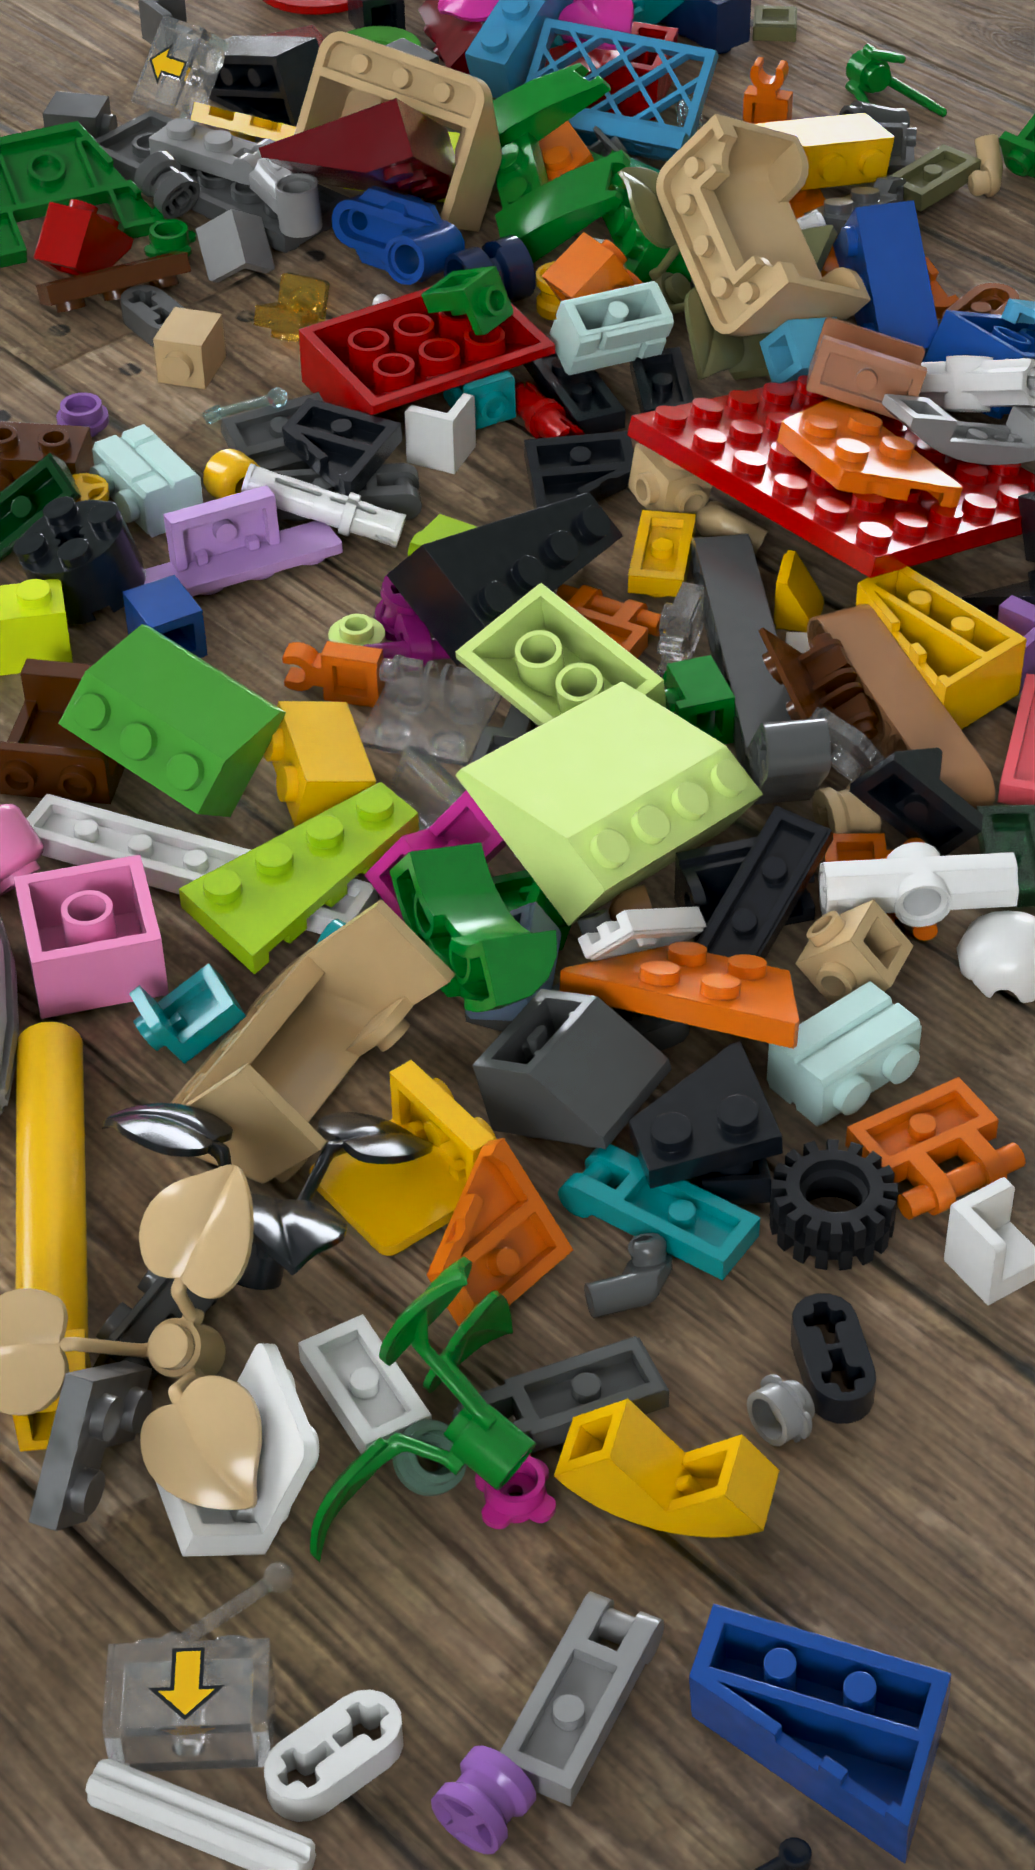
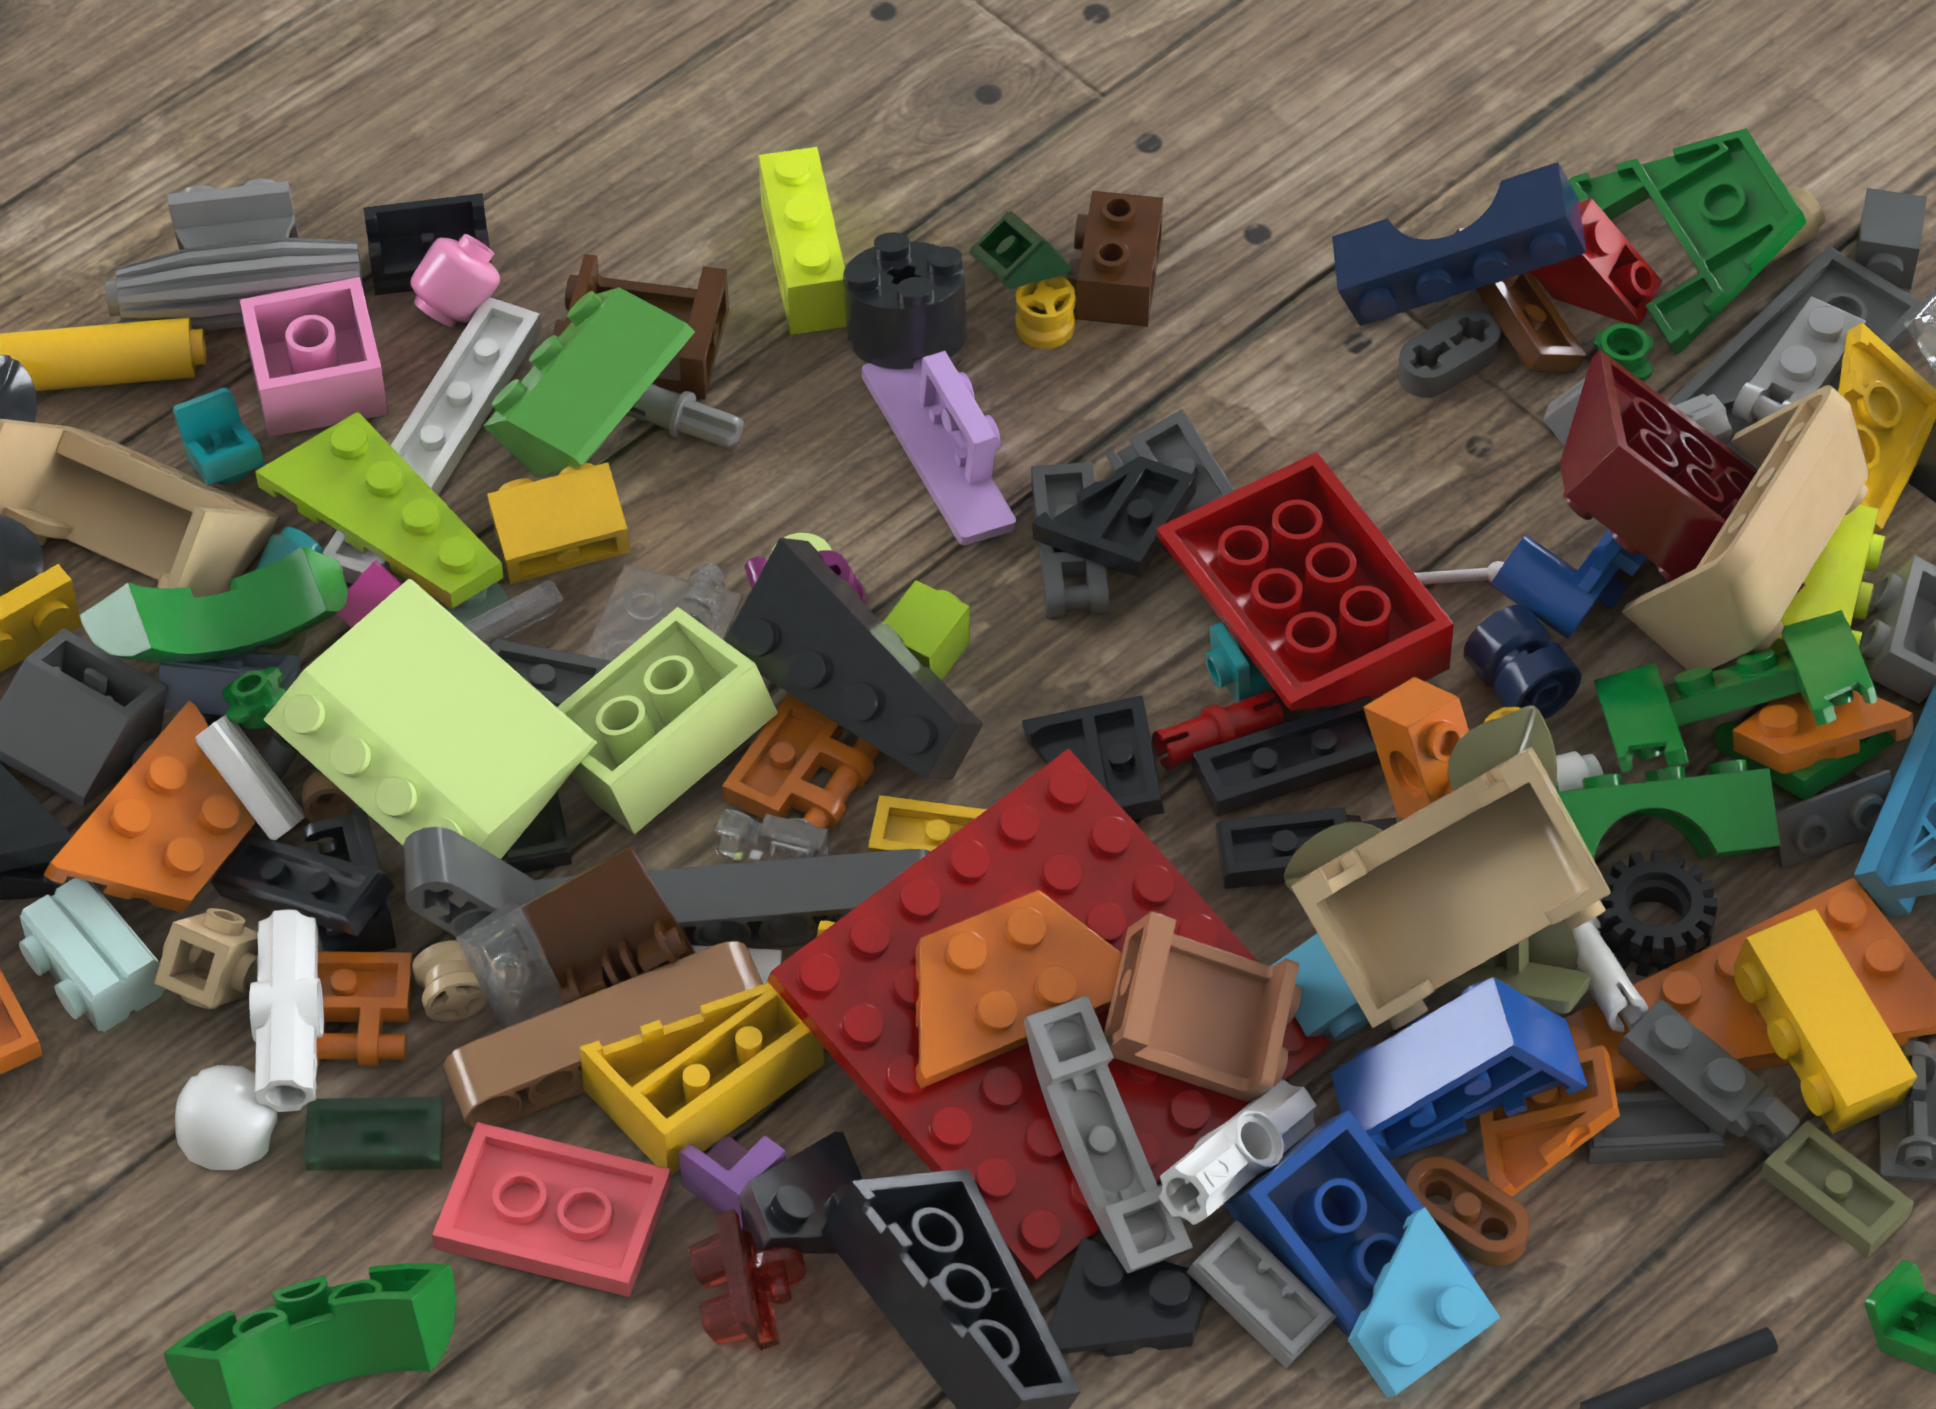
camera: 90 degrees right, 10 degrees up
medium lavender plate [56,393,109,438] -> none
light aqua brick [90,424,203,538] -> none
blue brick [123,575,208,658] -> none
dark grey wheel [134,151,200,219] -> none
tan brick [153,307,226,390] -> none
clear light blue hinge [202,387,288,424] -> none
yellow piece [203,448,260,499] -> none
white pin [241,463,407,548] -> none
clear yellow bracket [253,273,330,342] -> none
orange plate [282,641,385,709] -> none
white panel [405,393,476,474] -> none
green bracket [421,266,513,336] -> none
light aqua brick [549,281,674,375] -> none
green brick [663,655,735,744] -> none
black slope [849,747,983,856] -> none
tan arm [968,134,1003,198] -> none
none -> green plate [222,667,286,729]
none -> dark blue arch [1332,162,1586,326]

